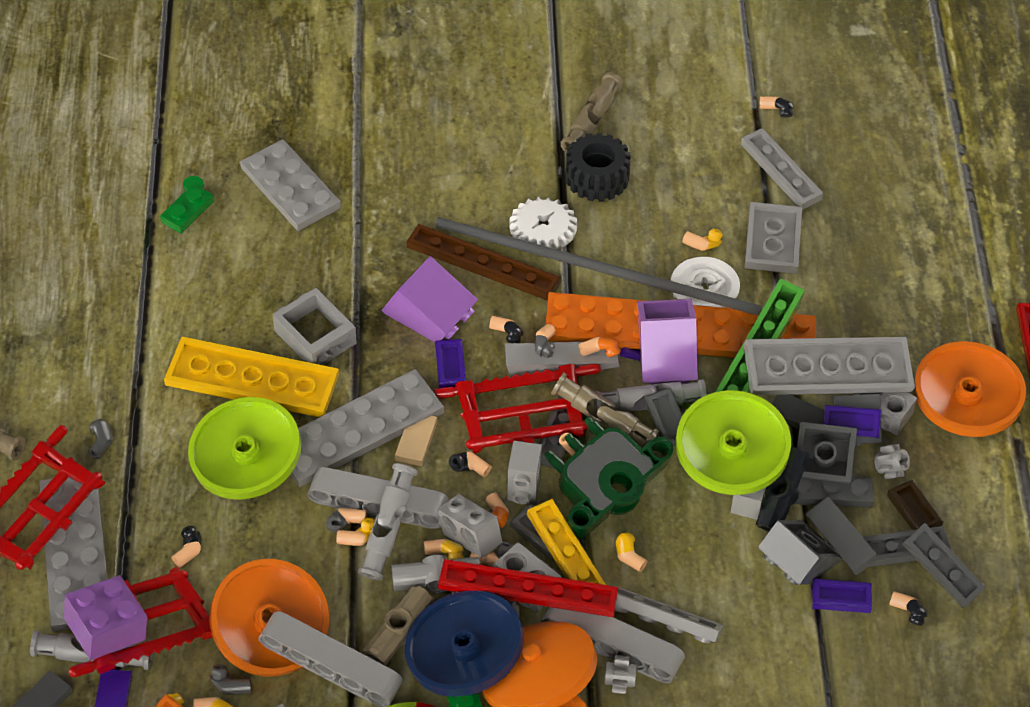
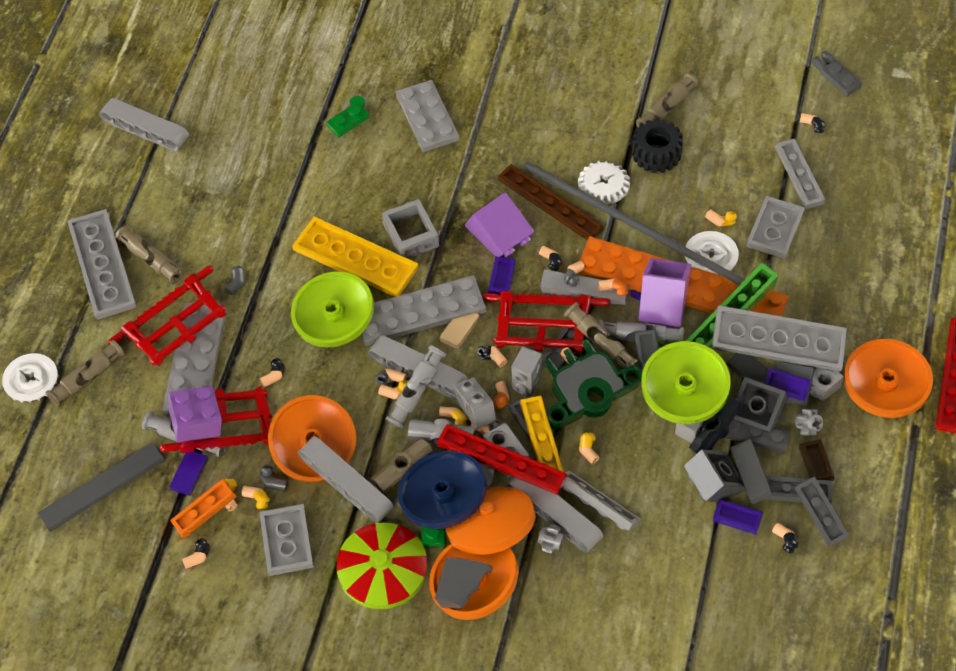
camera: 20 degrees right, 5 degrees up
none -> dark grey hinge [812,51,862,97]

